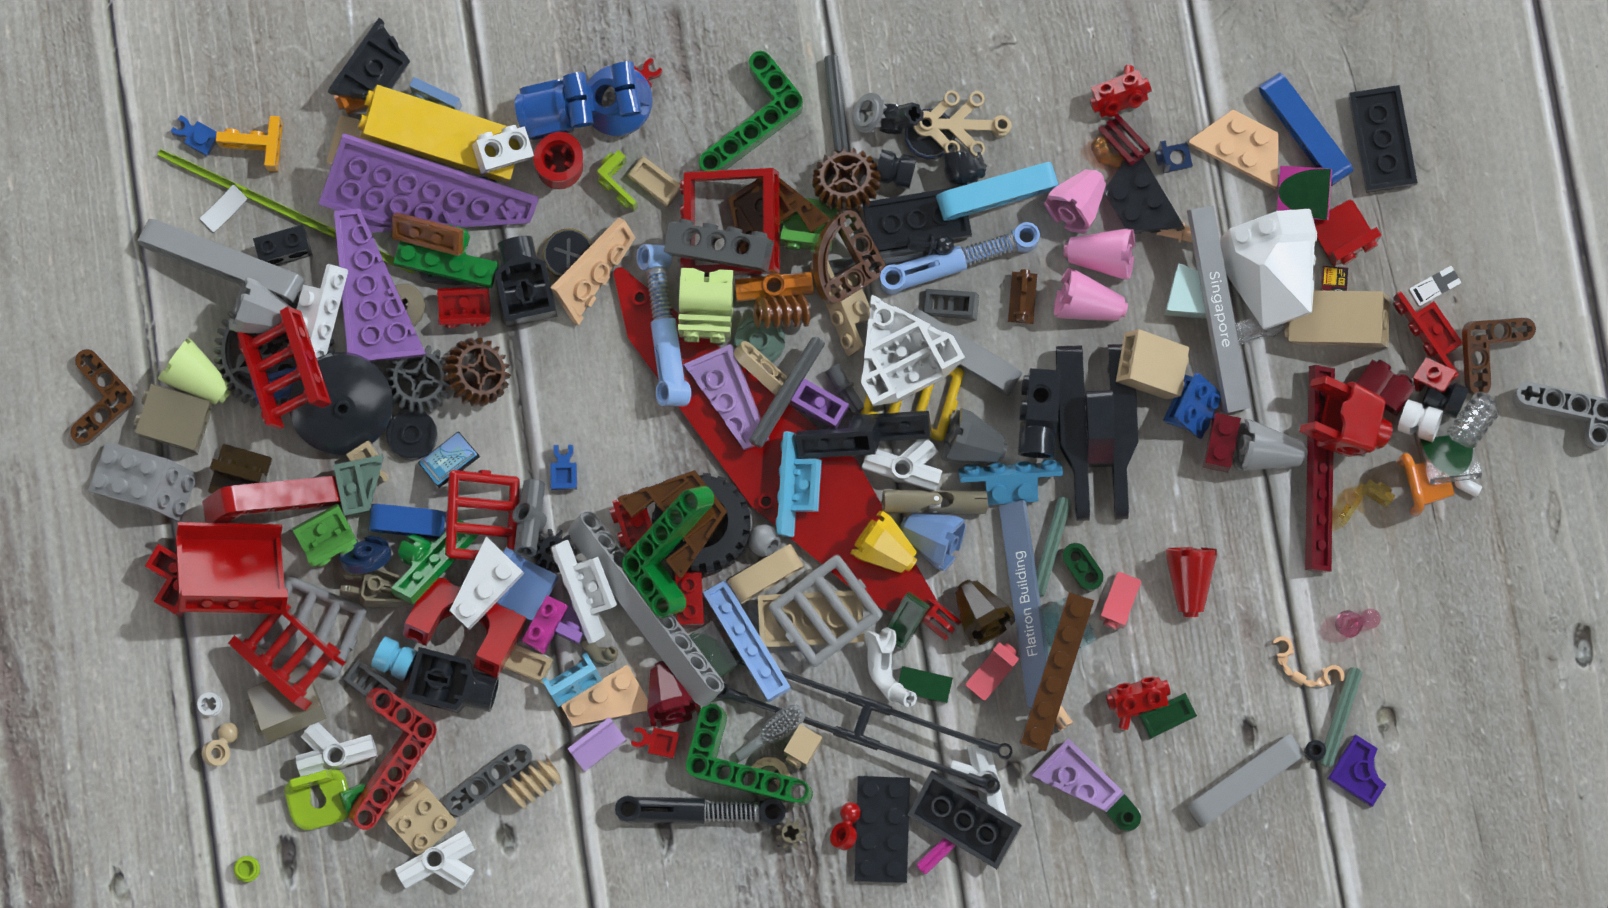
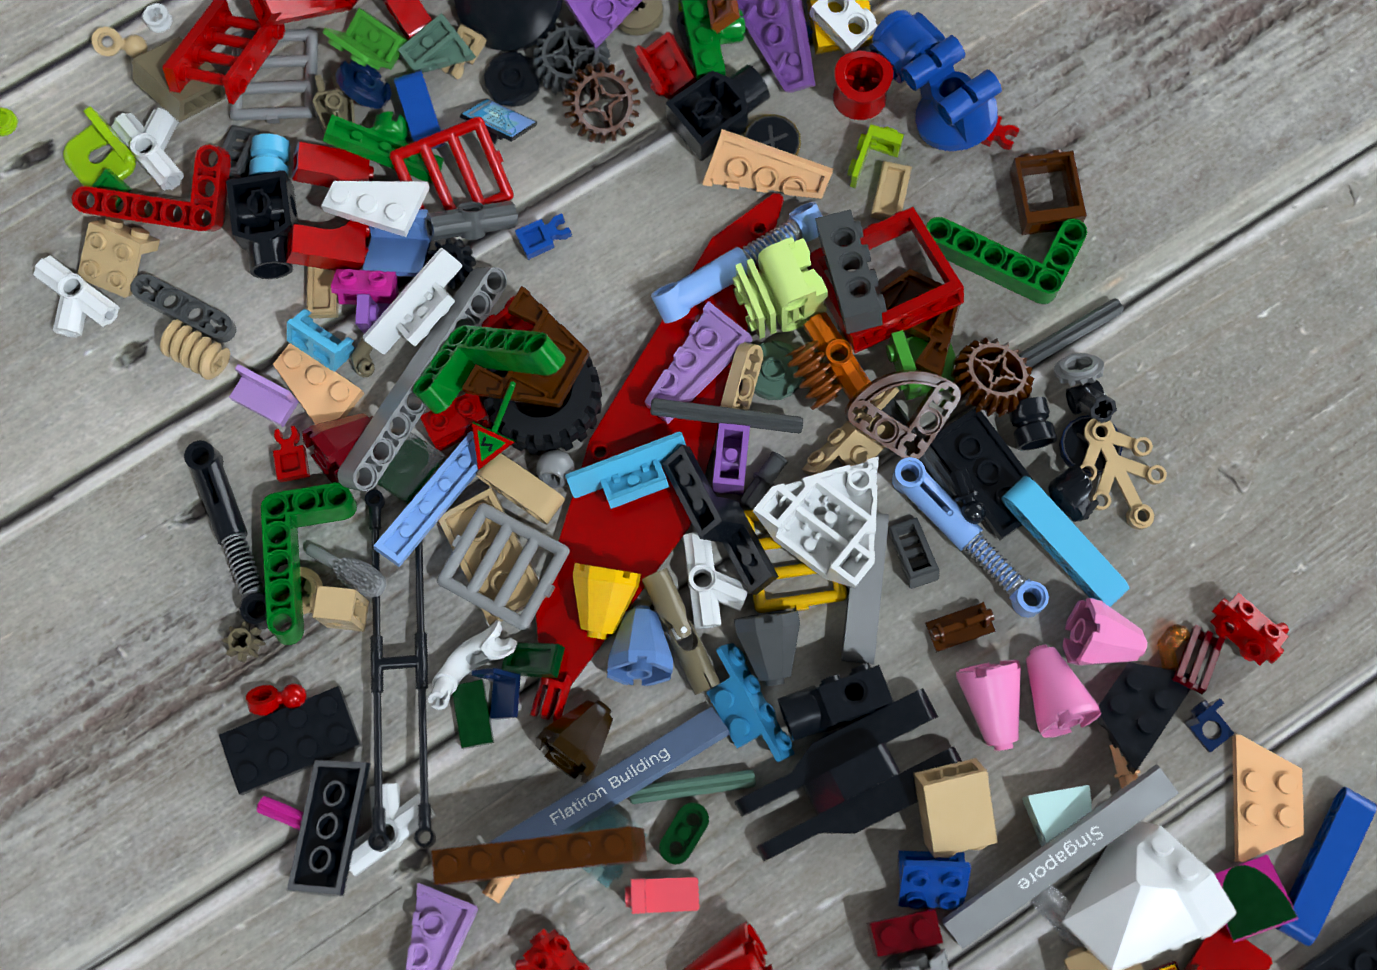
camera: 70 degrees right, 5 degrees down
coral bracket [966,642,1019,701] -> none
none -> dark blue bracket [471,668,521,720]
none -> piece [472,381,516,470]
none -> reddish brown window [1010,150,1087,235]

